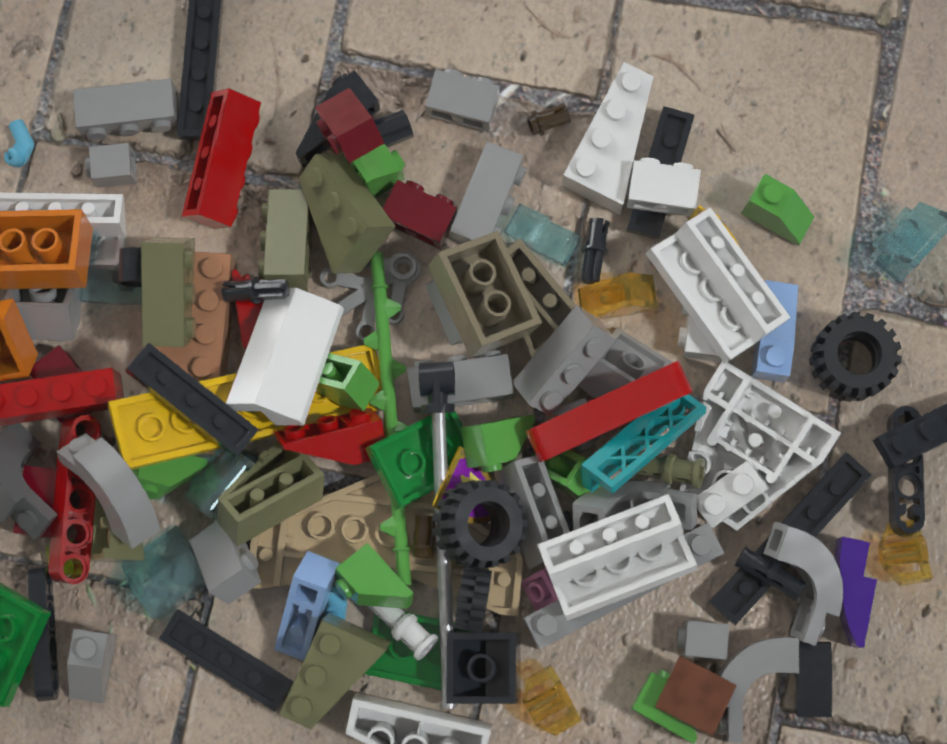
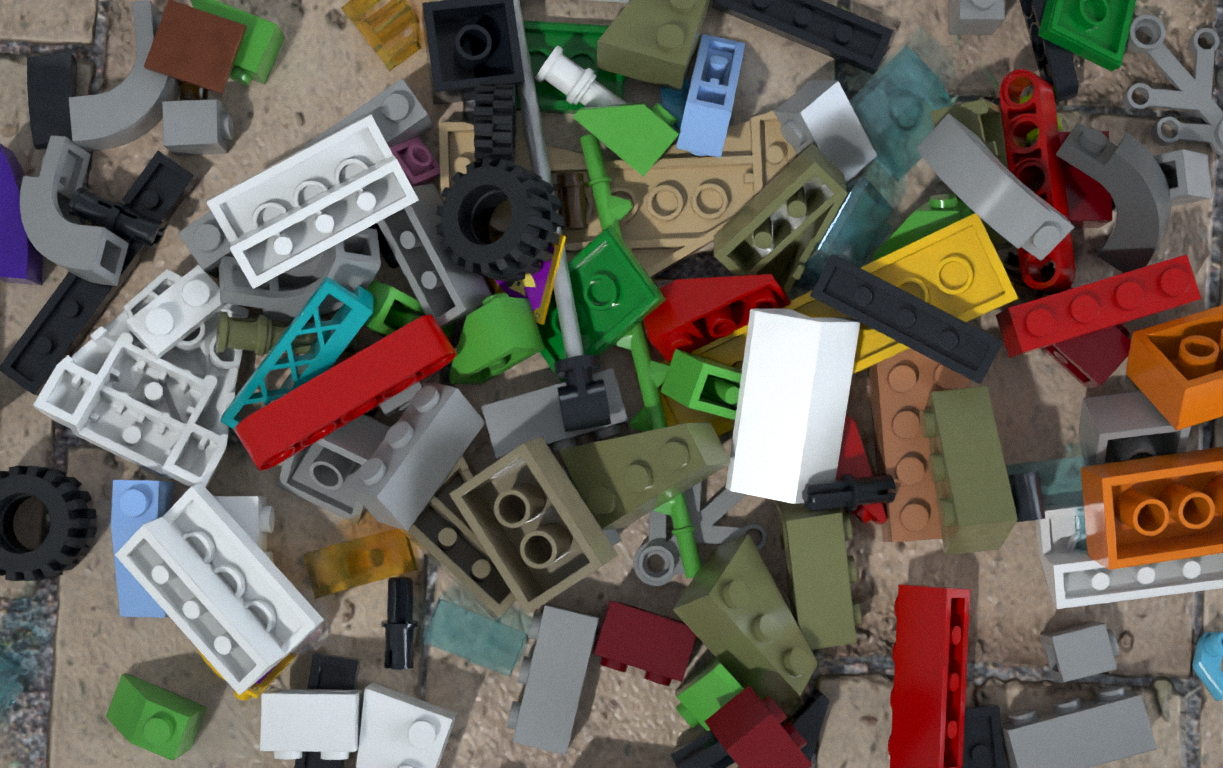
camera: 165 degrees right, 5 degrees up
none -> olive wedge [558,422,731,531]

